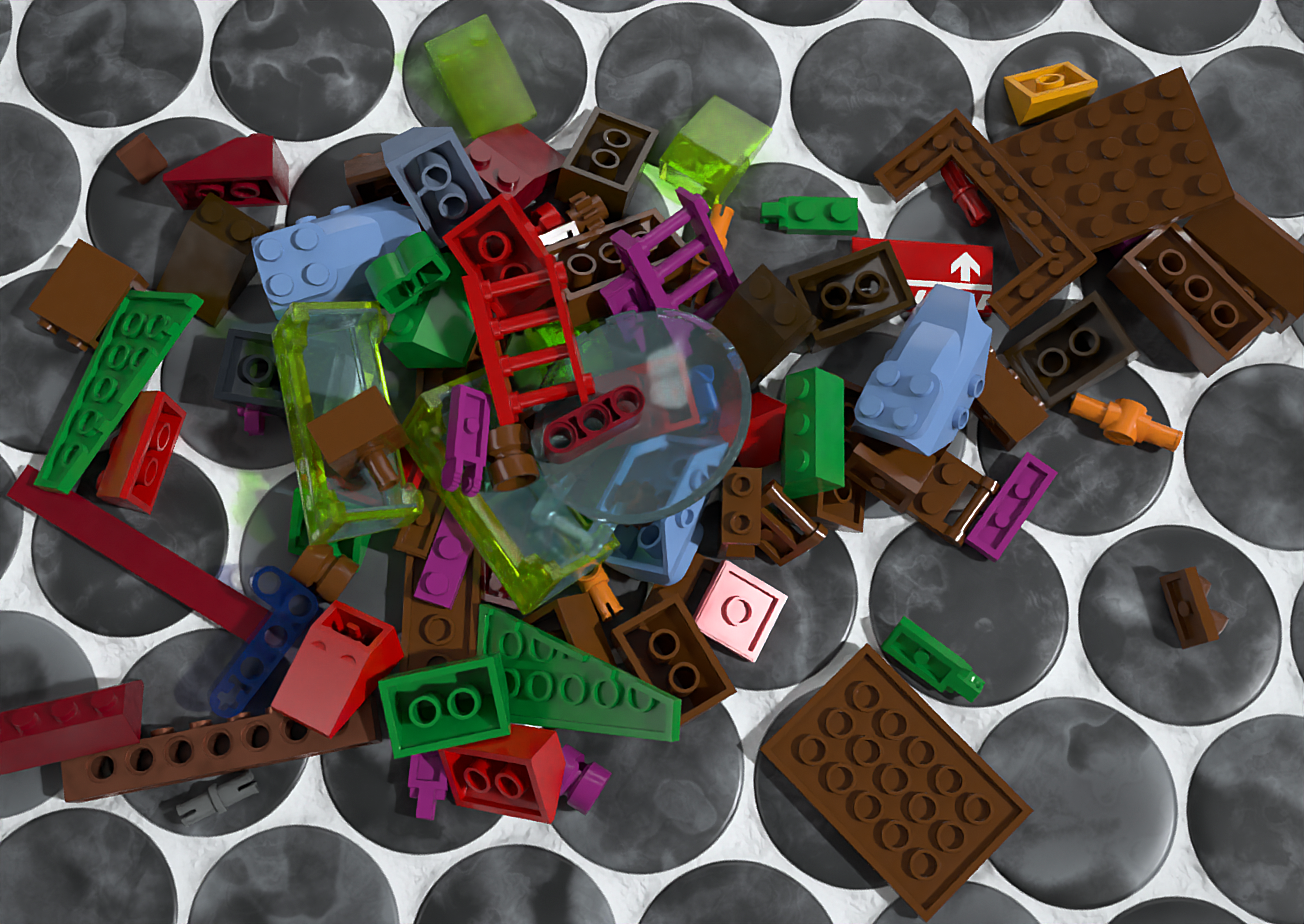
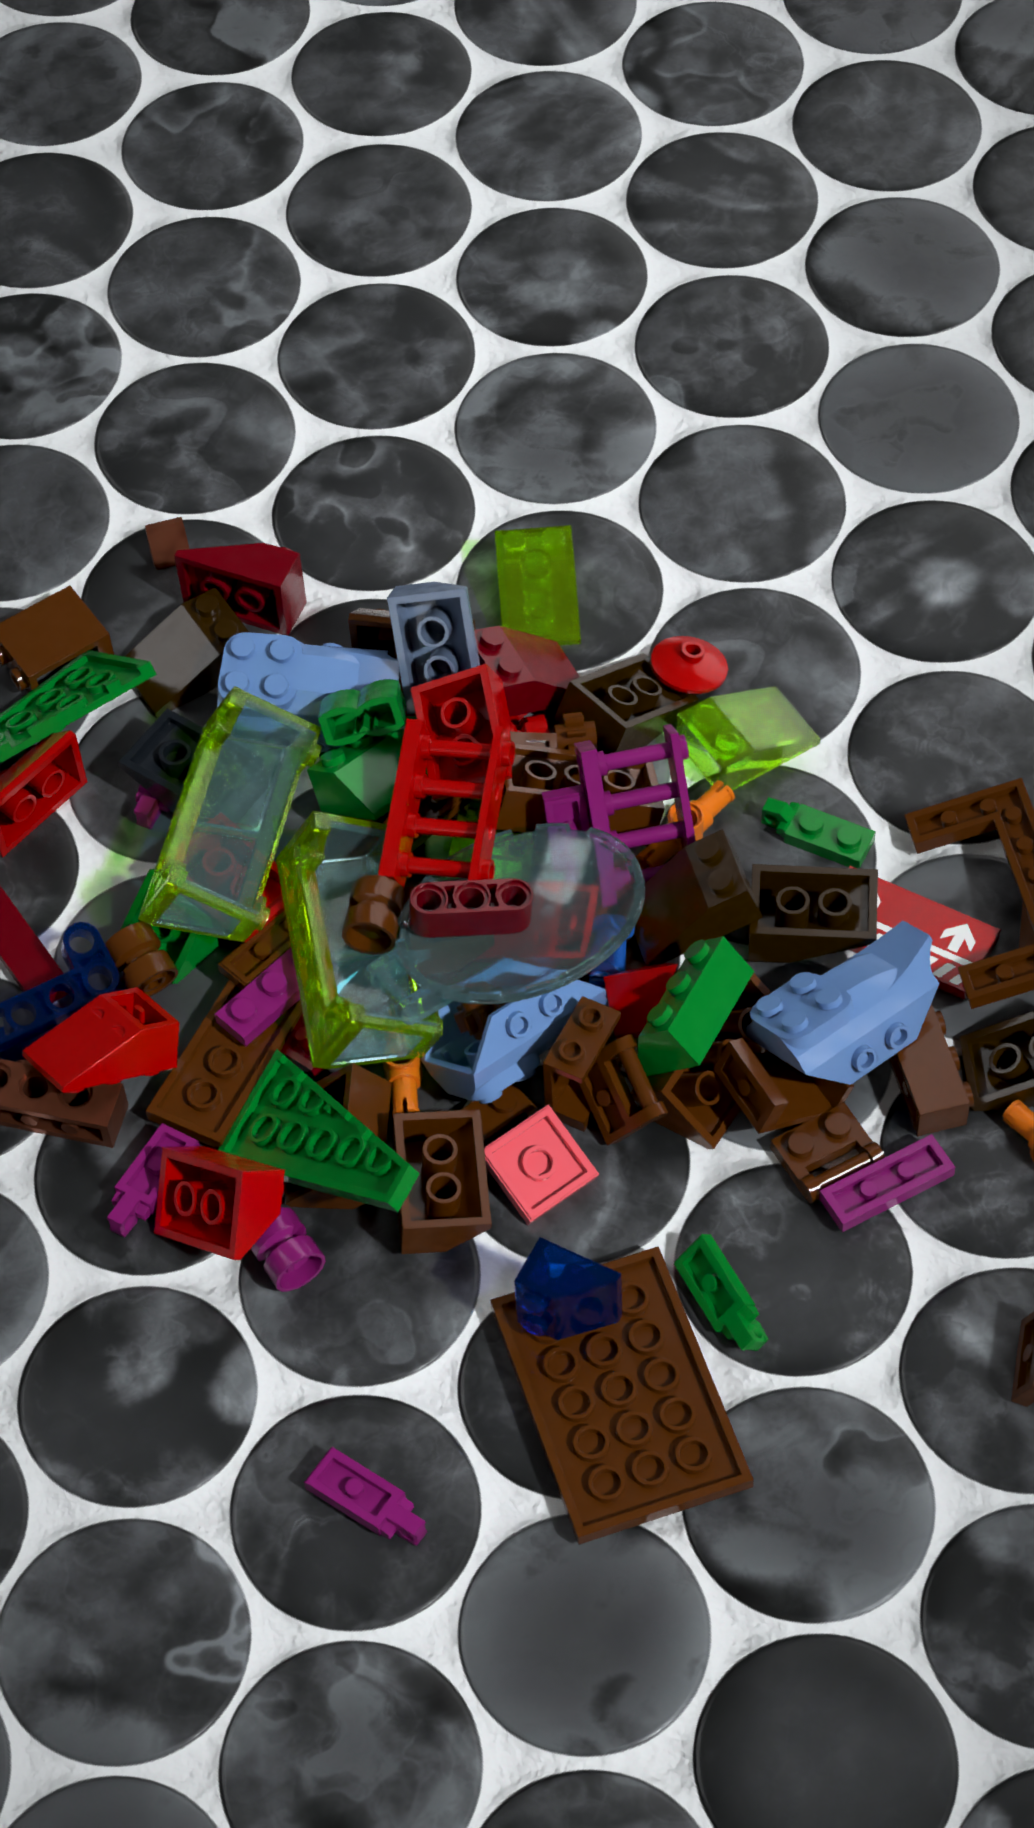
camera: 30 degrees right, 20 degrees down
reddish brown brick [306,385,411,492] -> none
green slope [378,651,511,759] -> none
magenta hinge [441,384,492,498] -> none
red axle [940,161,991,227] -> none
none -> clear blue slope [514,1237,622,1340]
none -> red dish [650,636,728,694]

